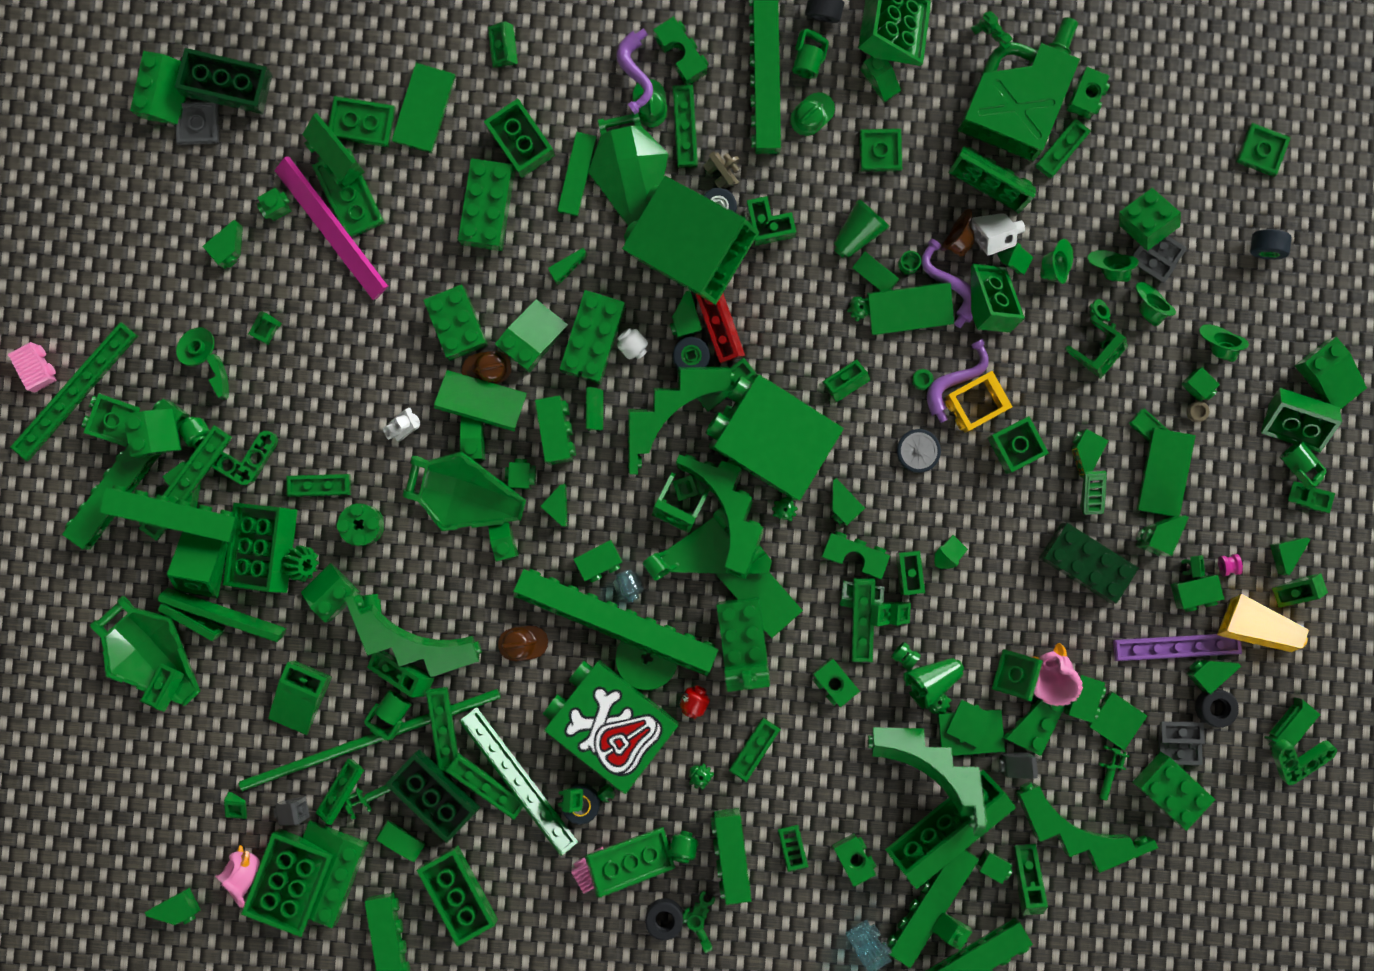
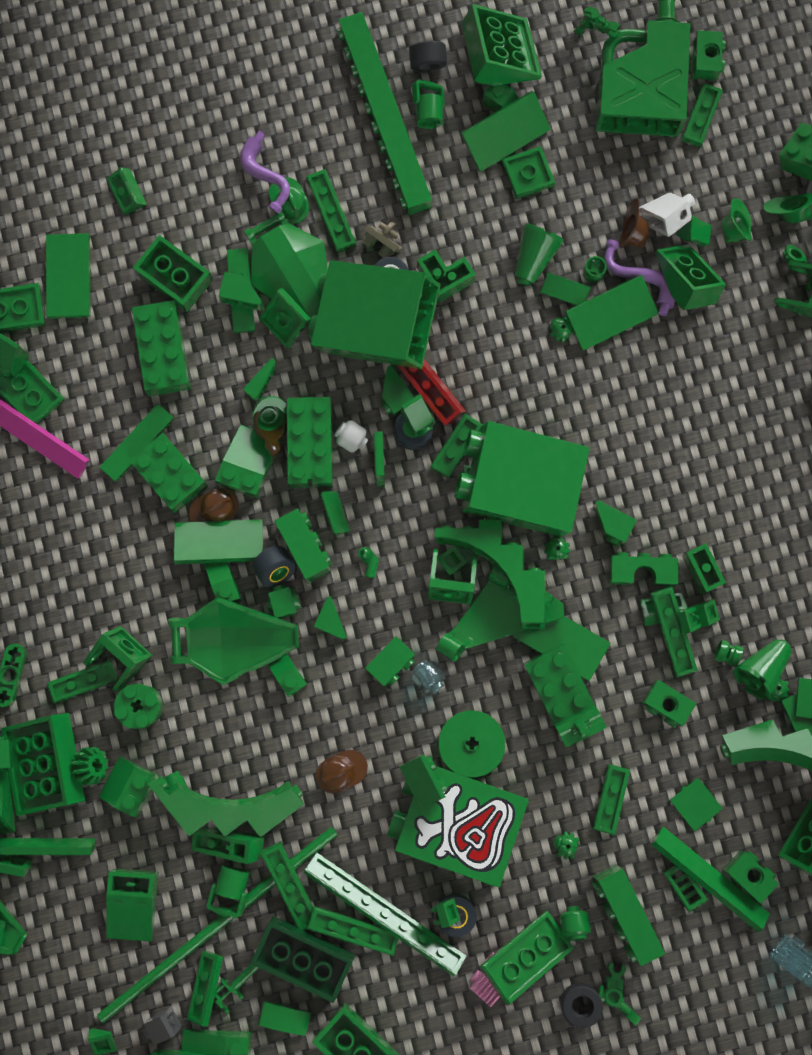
camera: 20 degrees left, 5 degrees down
white hips [383,408,420,442] -> none
green brick [513,569,719,676] -> none
green hinge [597,784,615,803] -> none
green arch [628,367,734,475] -> none
green arch [653,16,709,85] -> none
red head [679,685,710,719] -> none
green piece [790,92,835,136] -> none
green slope [822,359,870,402] -> none
light grey wheel [897,429,941,473] -> none
green tile [912,369,934,390] -> none
medium lavender animal [927,339,989,423] -> none
green tile [934,535,968,569] -> none
yellow window [945,371,1013,433] -> none
green slope [948,146,1036,213] -> none
green brick [987,416,1049,474] -> none
none -> green hose [83,626,153,694]
none -> green tile [99,404,175,483]
none -> green slope [219,271,264,311]
none -> piece [251,396,287,457]
none -> black wheel [252,546,296,588]
none -> green tile [259,288,311,349]
none -> green arm [358,547,379,579]
none -> green tile [374,431,385,487]
none -> green slope [399,754,447,809]
none -> green slope [401,394,434,437]
none -> green tile [460,91,551,172]
none -> green tile [651,827,770,933]
none -> green piece [669,777,723,832]

